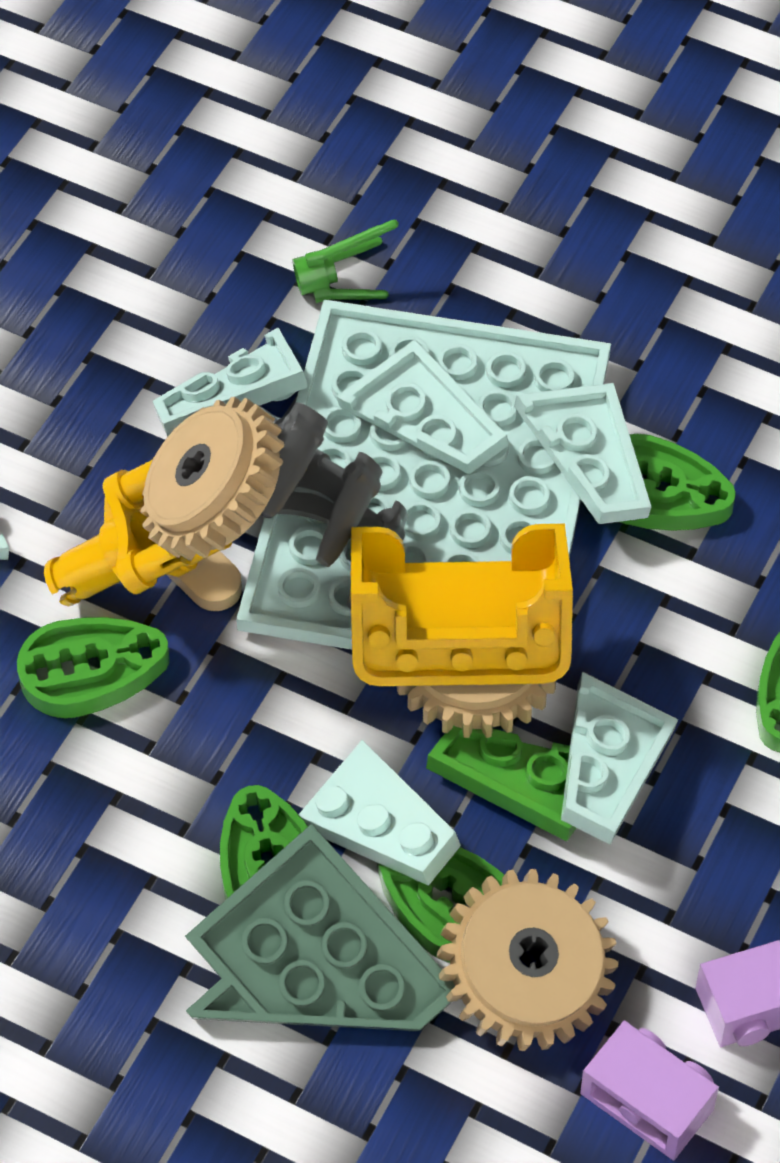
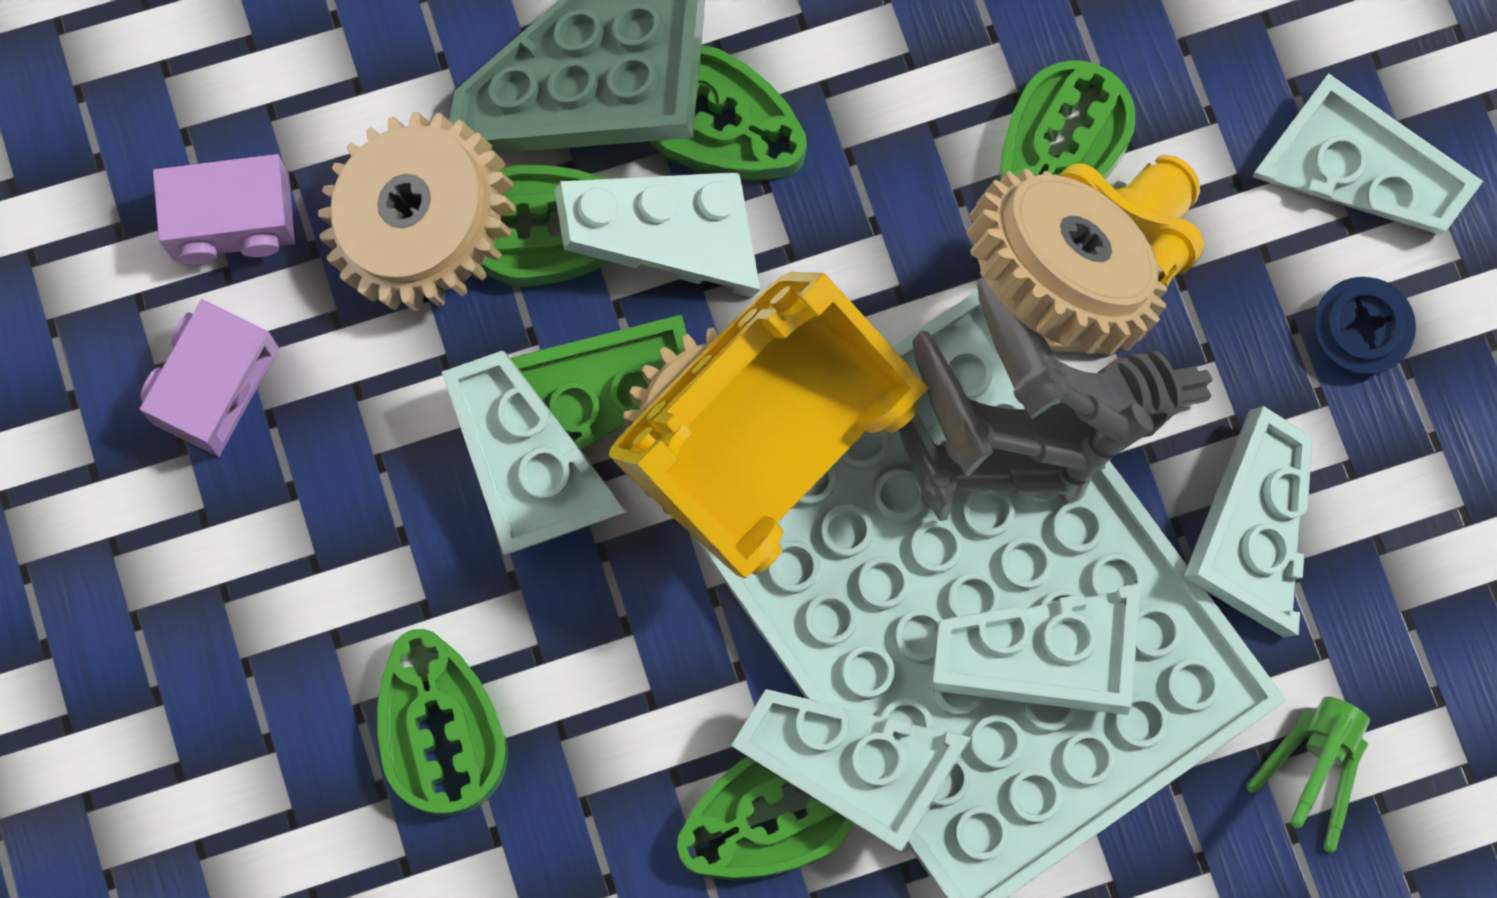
camera: 135 degrees right, 20 degrees up
none -> dark blue gear [1314,276,1416,376]

